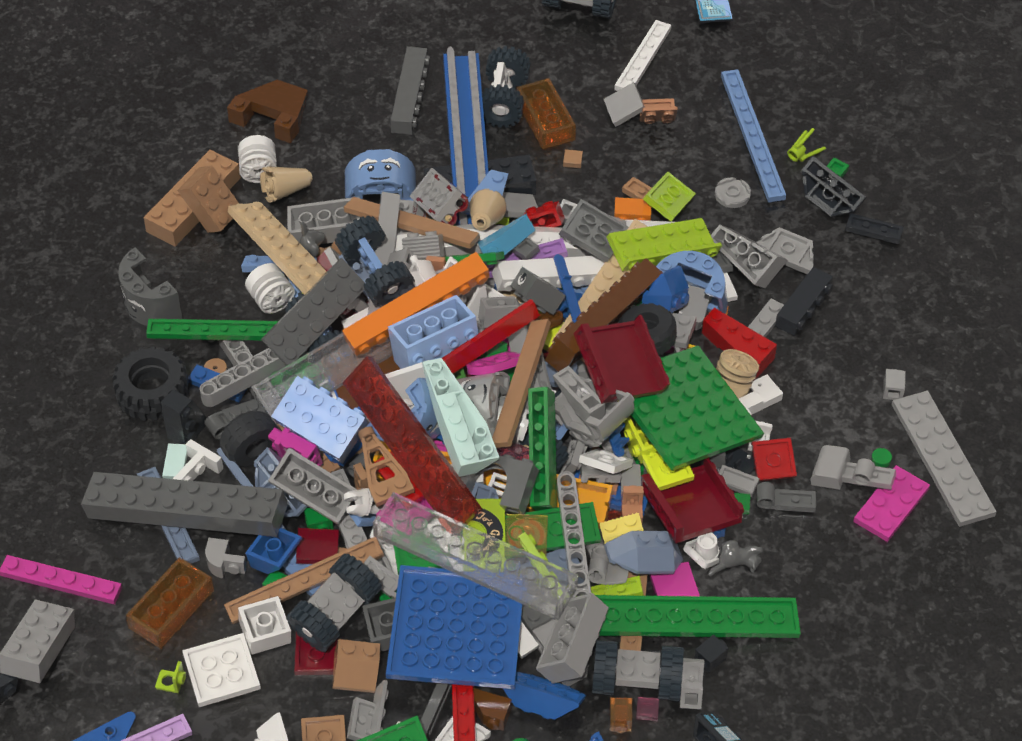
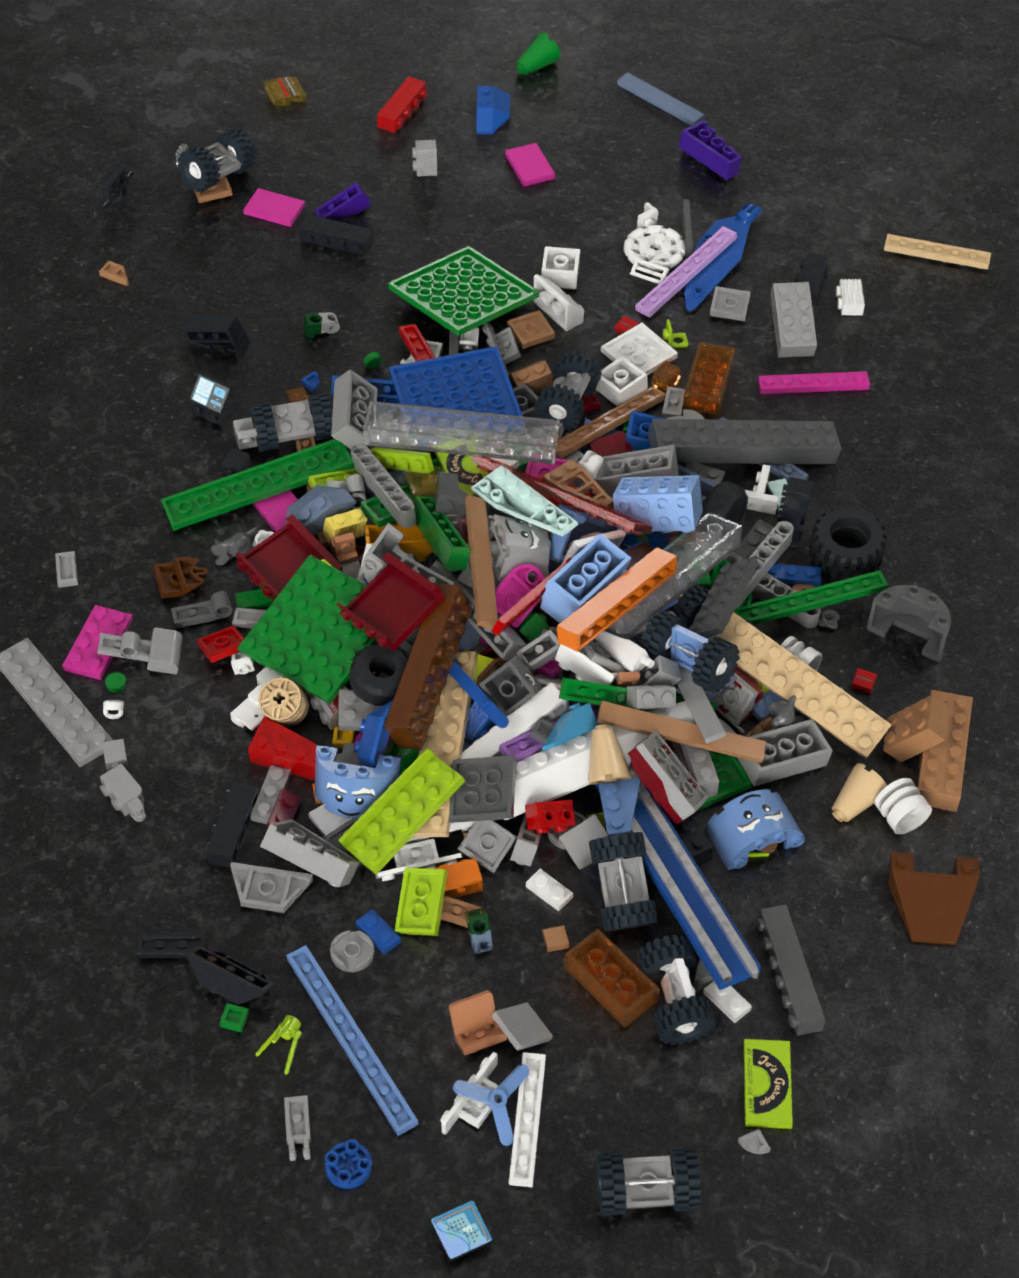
camera: 160 degrees right, 0 degrees up
none -> light grey tile [55,551,78,588]
none -> light grey hinge [100,764,146,822]
none -> white tile [103,700,124,719]
none -> reddish brown plate [153,557,208,598]
none -> dark red plate [266,788,302,827]
none -> light grey hinge [284,1095,311,1161]
none -> blue tile [325,1139,372,1189]
none -> blue plate [356,909,401,955]
none -> white bracket [440,1052,499,1135]
none -> medium blue piece [453,1064,529,1146]
none -> leg [464,908,493,954]
none -> white plate [526,869,573,911]
none -> plate [589,832,658,932]
none -> red tile [614,316,639,334]
none -> clear orange brick [652,361,681,393]
none -> light grey plate [662,387,686,419]
none -> light grey plate [710,286,751,321]
none -> light grey tile [738,1129,770,1154]
none -> lime tile [744,1039,792,1129]
none -> red tile [851,668,877,694]

